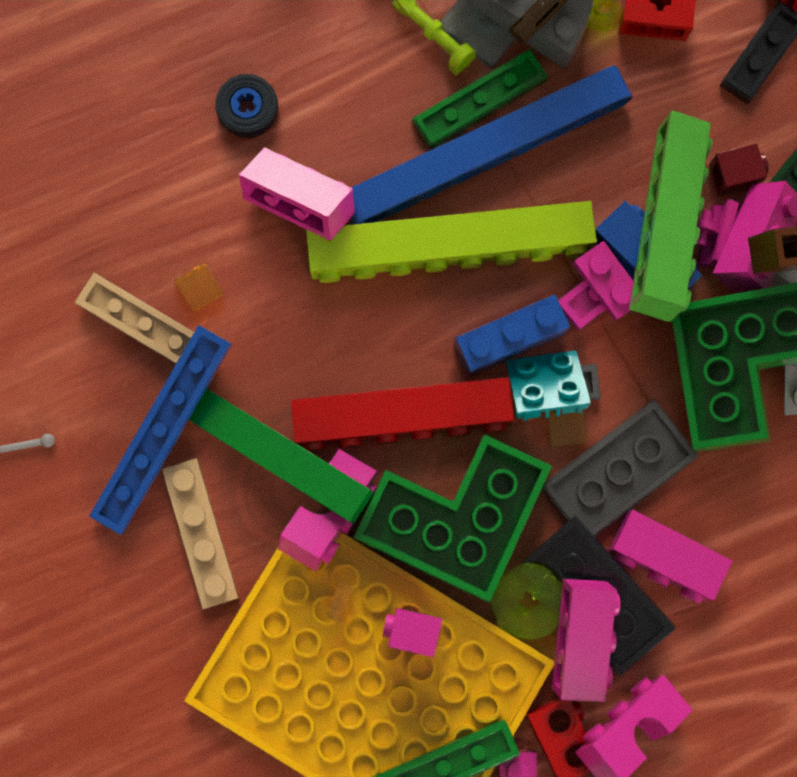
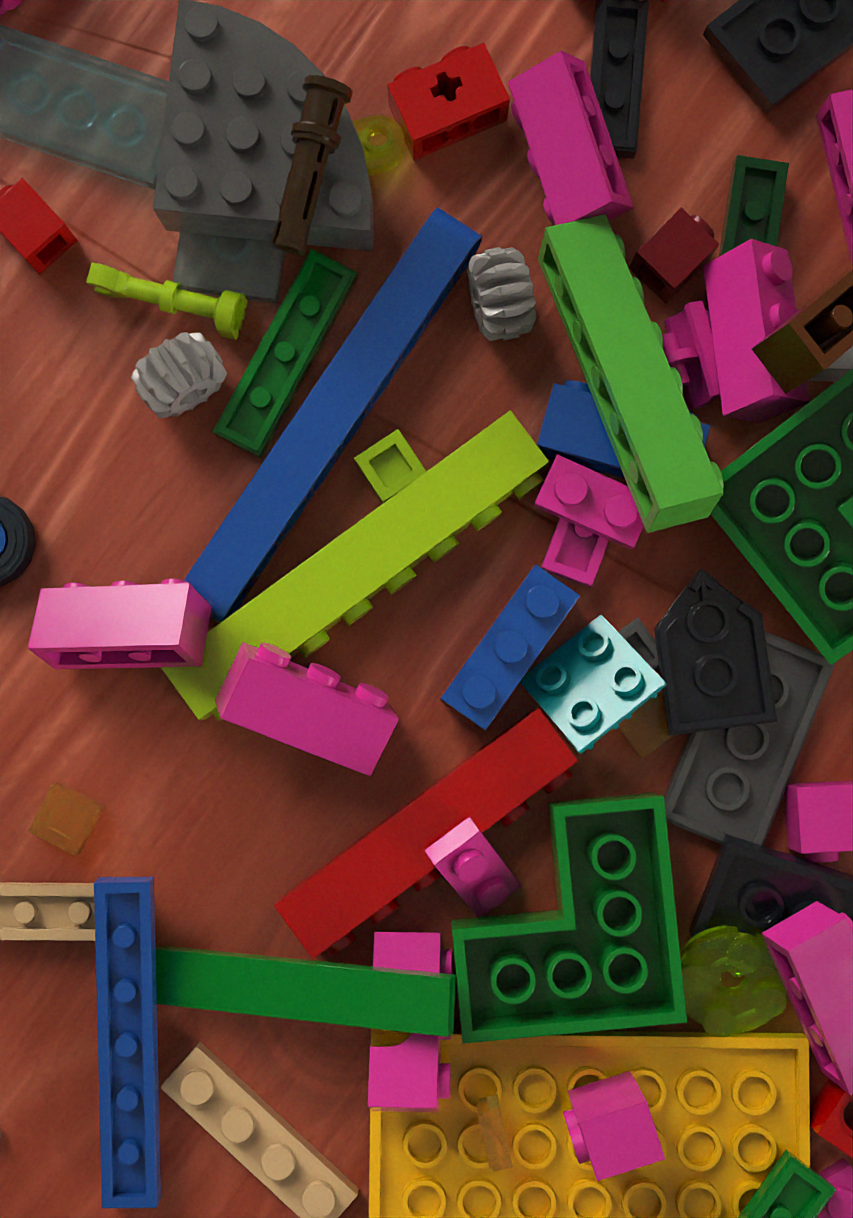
camera: 25 degrees left, 5 degrees up
none -> light grey gear [131,332,227,418]
none -> dark pink brick [215,642,399,776]
none -> lime plate [354,429,427,503]
none -> dark pink plate [425,817,522,918]
none -> light grey gear [467,247,536,341]
none -> dark pink brick [508,50,634,225]
none -> black tile [654,568,777,736]

